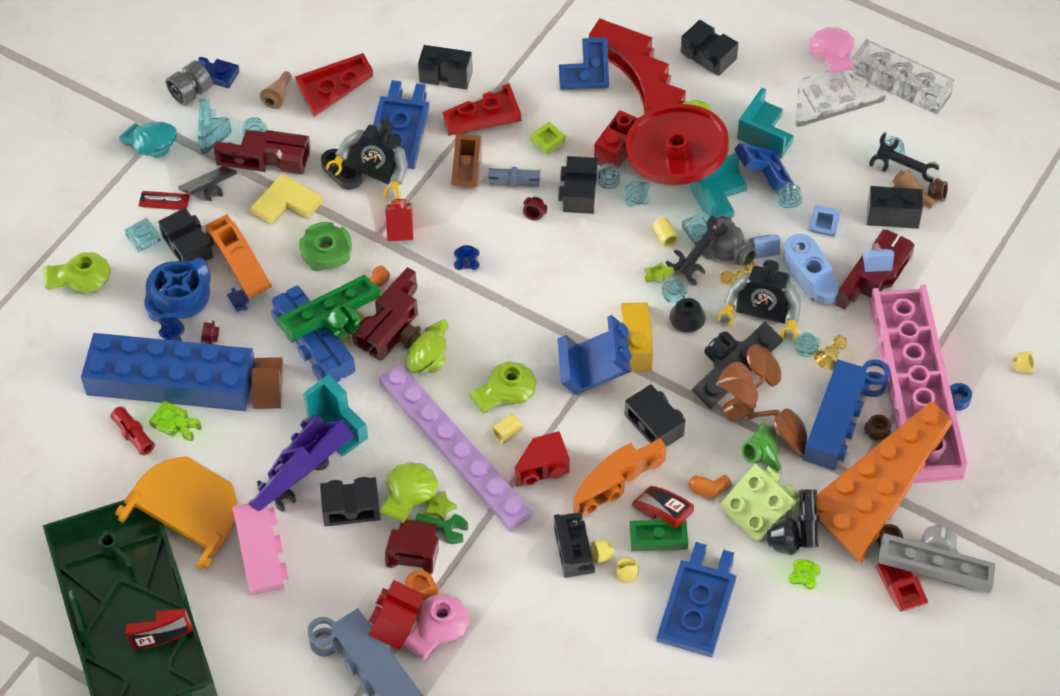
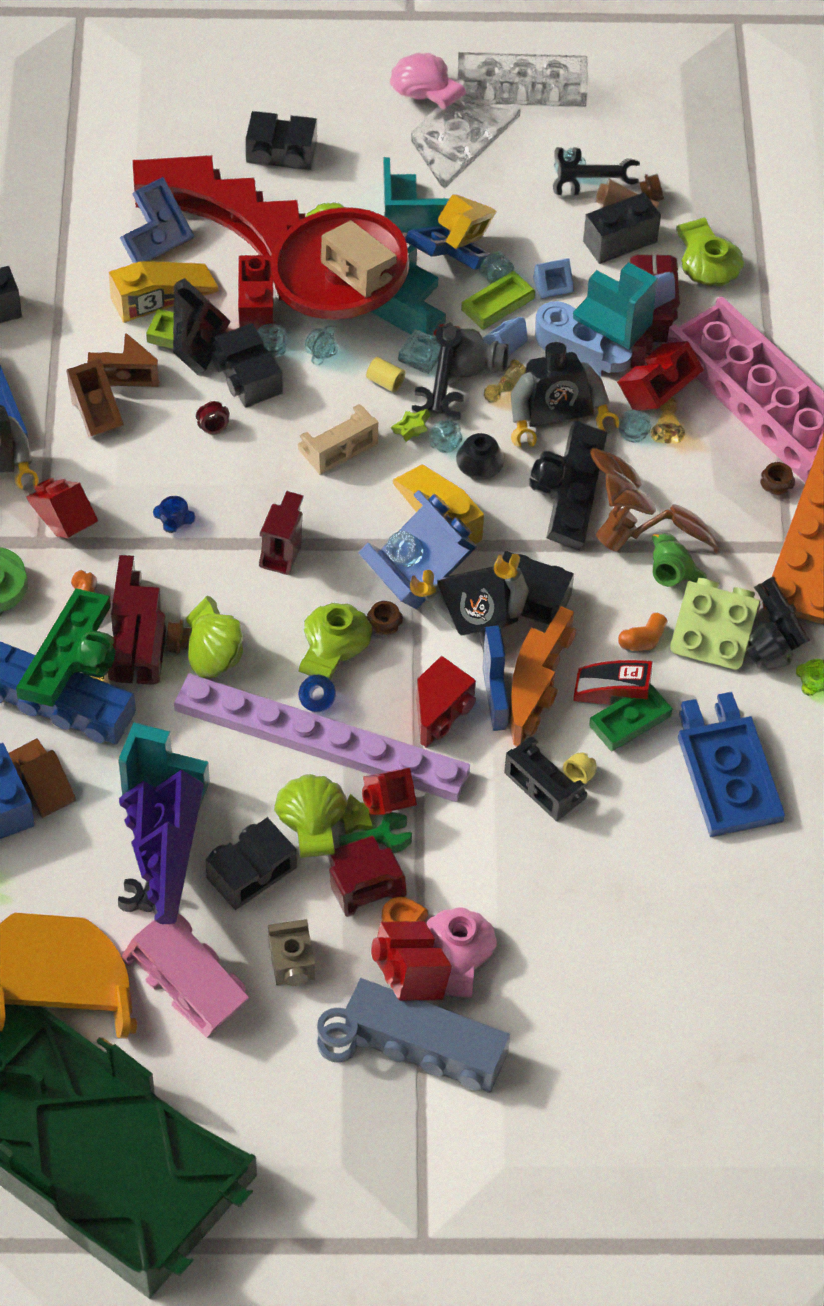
camera: 35 degrees left, 0 degrees up
slope [126,609,192,651] -> none
red wing [442,83,522,136] -> none
sand blue pin [488,167,540,187] -> none
light yellow hinge [492,414,523,443] -> none
light yellow hinge [616,557,639,583] -> none
blue hinge [803,359,890,470] -> none
none -> dark orange slope [87,333,160,387]
none -> yellow slope [108,261,218,323]
none -> black wing [173,278,231,375]
none -> dark red piece [259,491,304,575]
none -> dark tan brick [268,919,315,986]
none -> tan hinge [298,404,379,475]
none -> clear blue plate [298,675,336,712]
none -> tan hinge [321,220,396,298]
none -> red bracket [362,768,417,815]
none -> reddish brown plate [367,601,403,635]
none -> clear light blue bush [386,531,423,567]
none -> torso [410,554,529,653]
none -> yellow slope [438,194,497,249]
none -> lime tile [461,270,536,330]
none -> blue tile [482,626,509,731]
none -> teal panel [573,262,658,349]
none -> red brick [617,341,704,411]
none -> lime animal [676,217,744,286]

